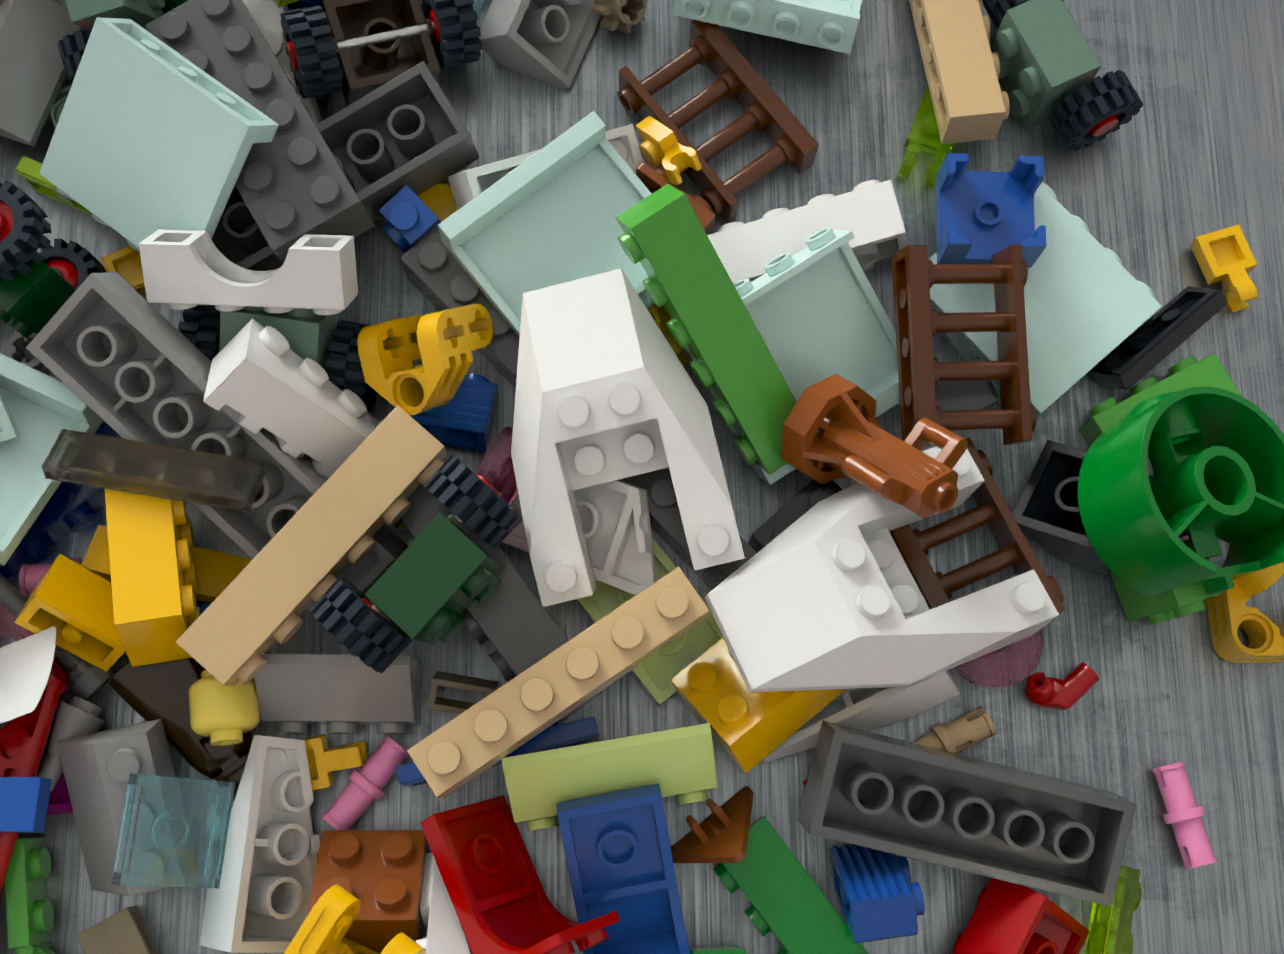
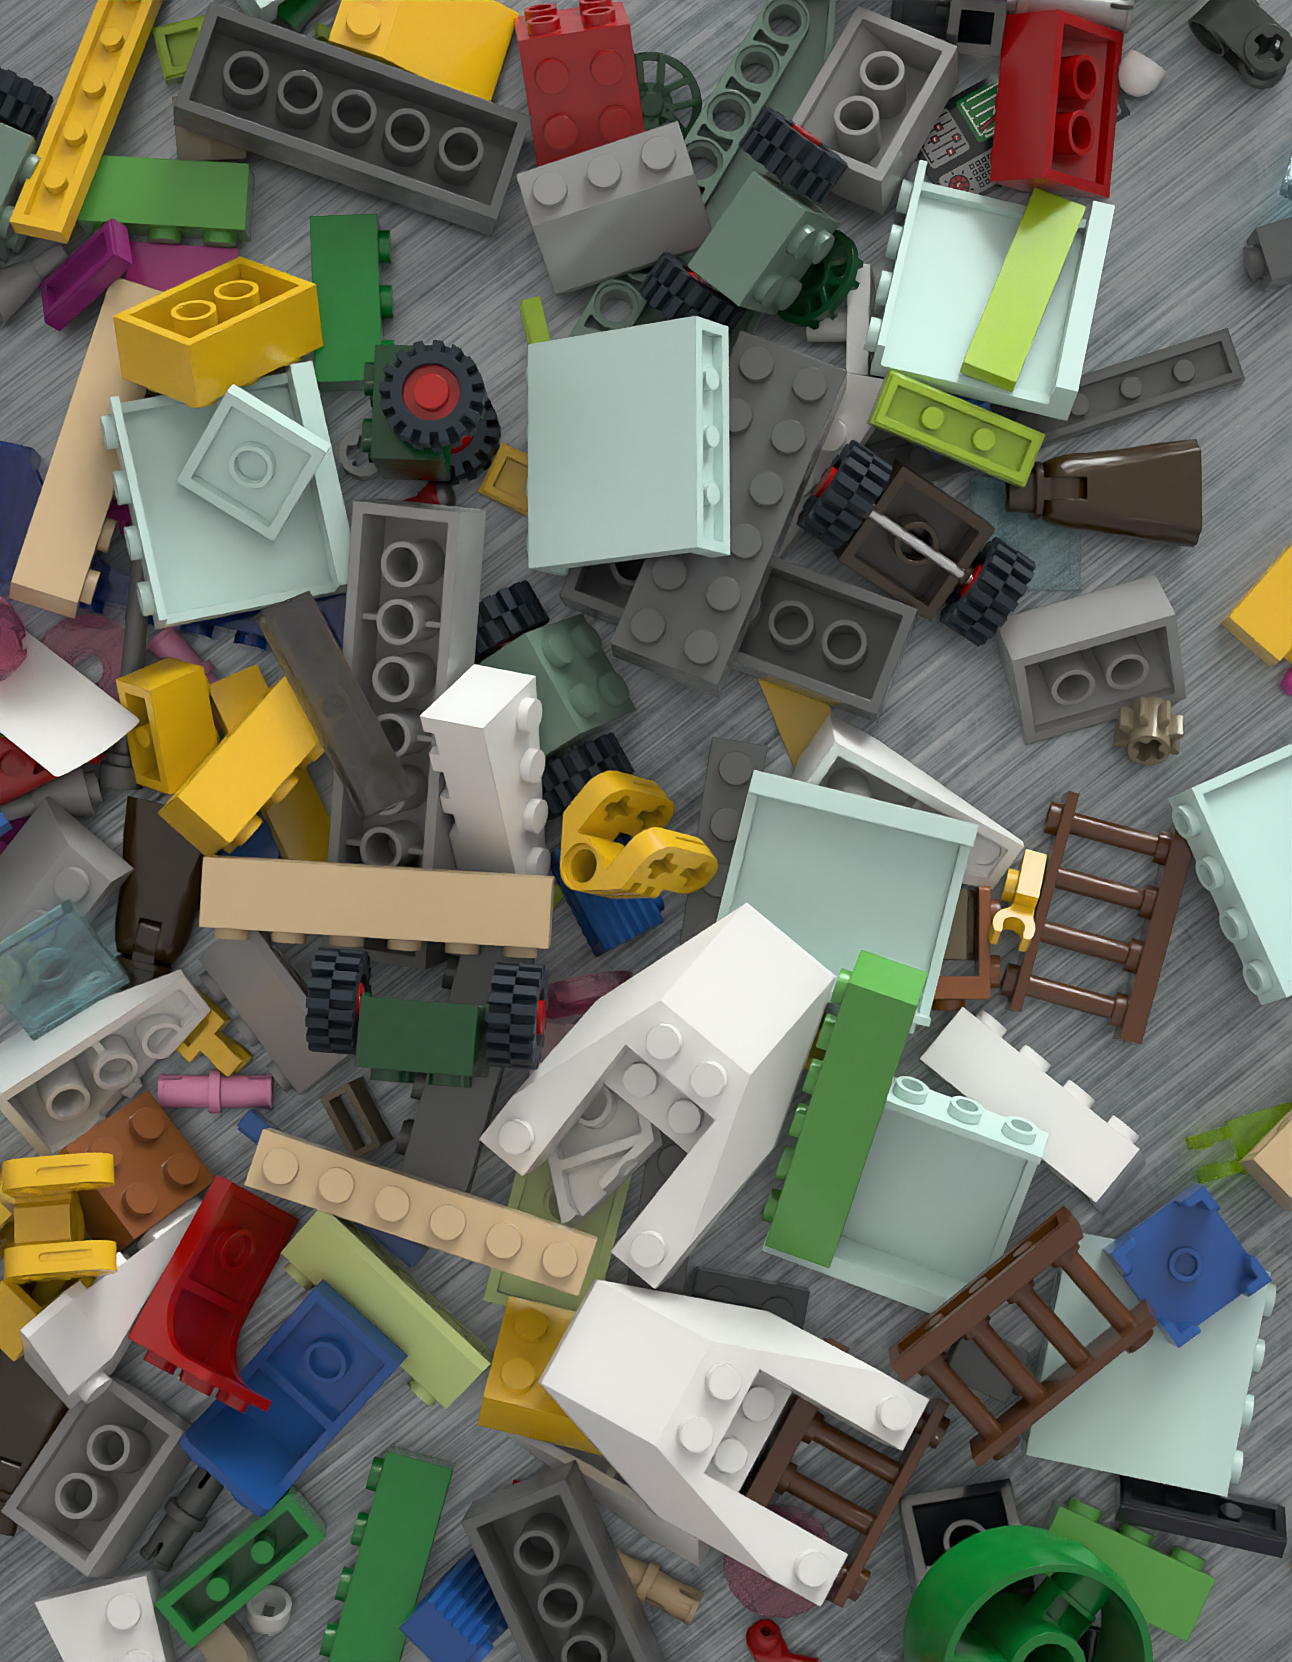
camera: 55 degrees right, 10 degrees up
white arch [139,229,358,315] -> none
light yellow head [189,670,260,746] -> none
blue brick [379,184,441,253] -> none
dark orange piece [671,786,754,863] -> none
dark orange piece [781,374,968,519] -> none

